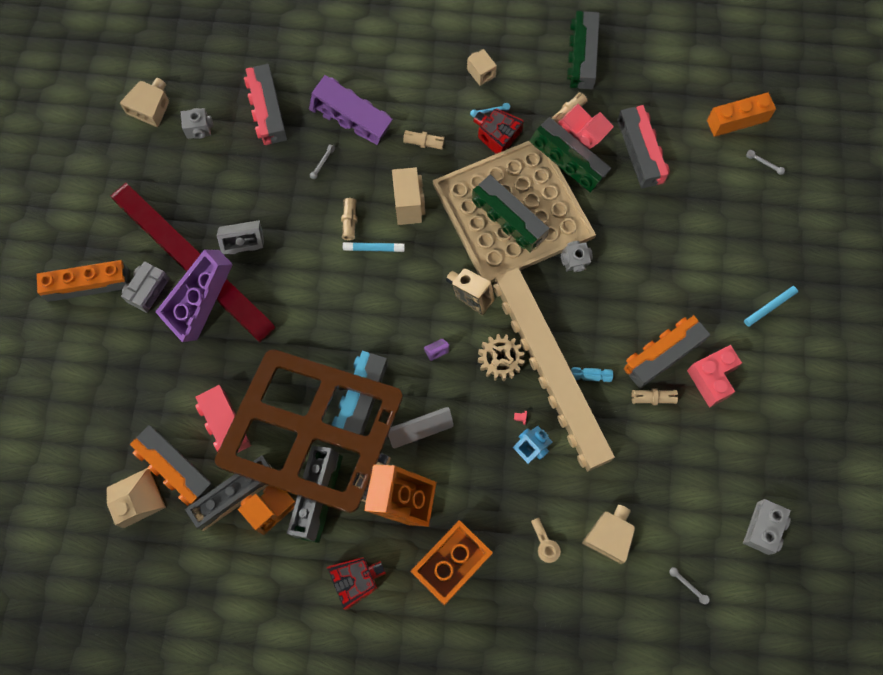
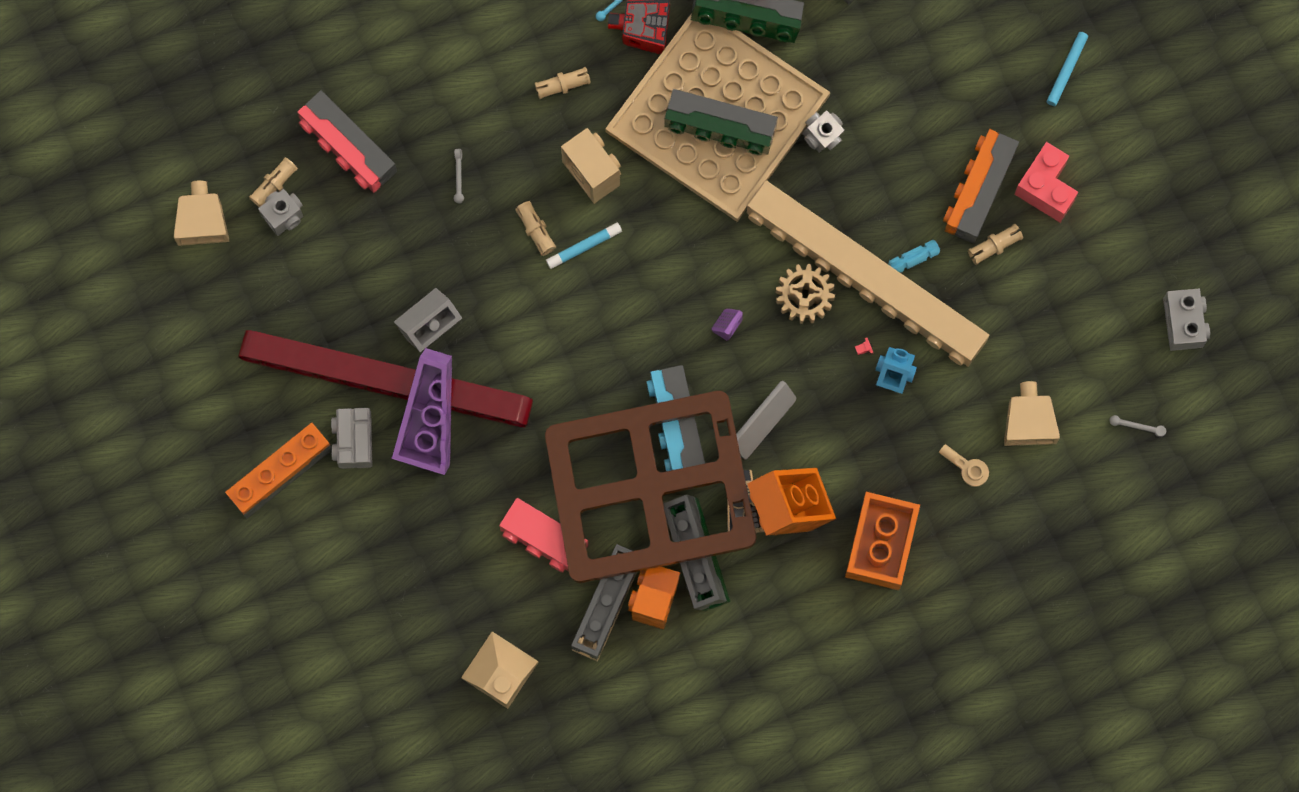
camera: 30 degrees left, 5 degrees up
piece [130,425,216,506] -> none
medium lavender wedge [309,75,392,145] -> none
torso [327,557,386,610] -> none
tan torso [446,269,495,316] -> none
none -> tan pin [249,157,298,207]

